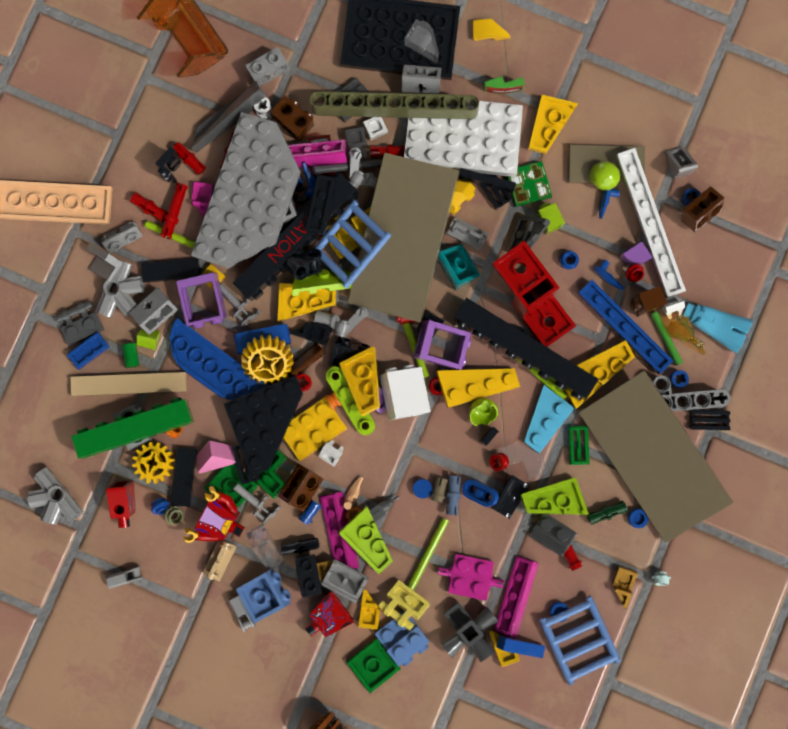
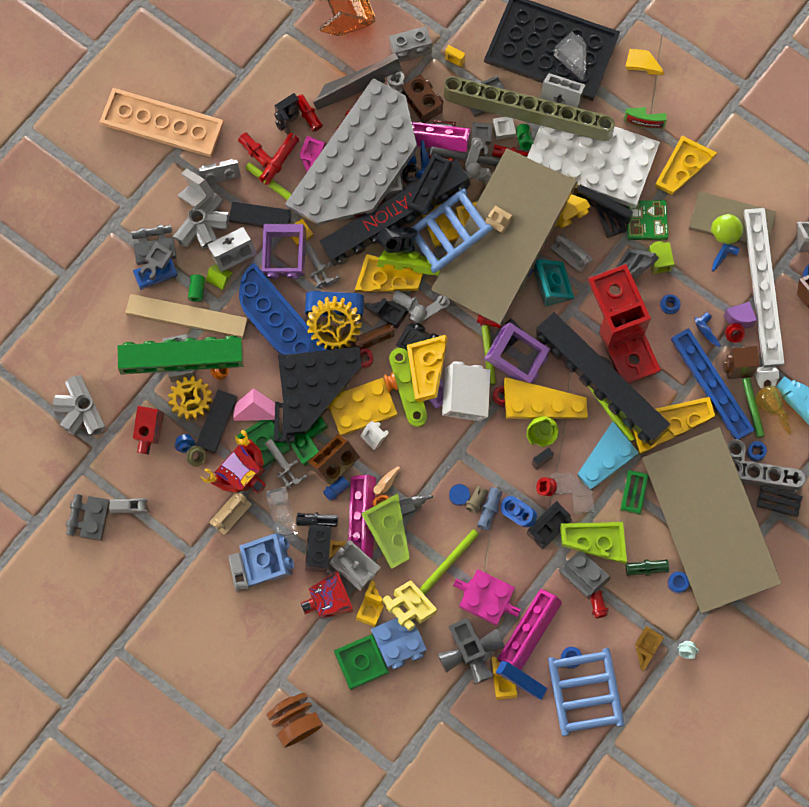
camera: 15 degrees right, 10 degrees down
none -> dark grey plate [66,494,110,541]
none -> flat silver plate [140,242,173,281]
none -> yellow tile [445,45,465,68]
none -> tan tile [485,205,513,234]
none -> green piece [516,124,534,151]

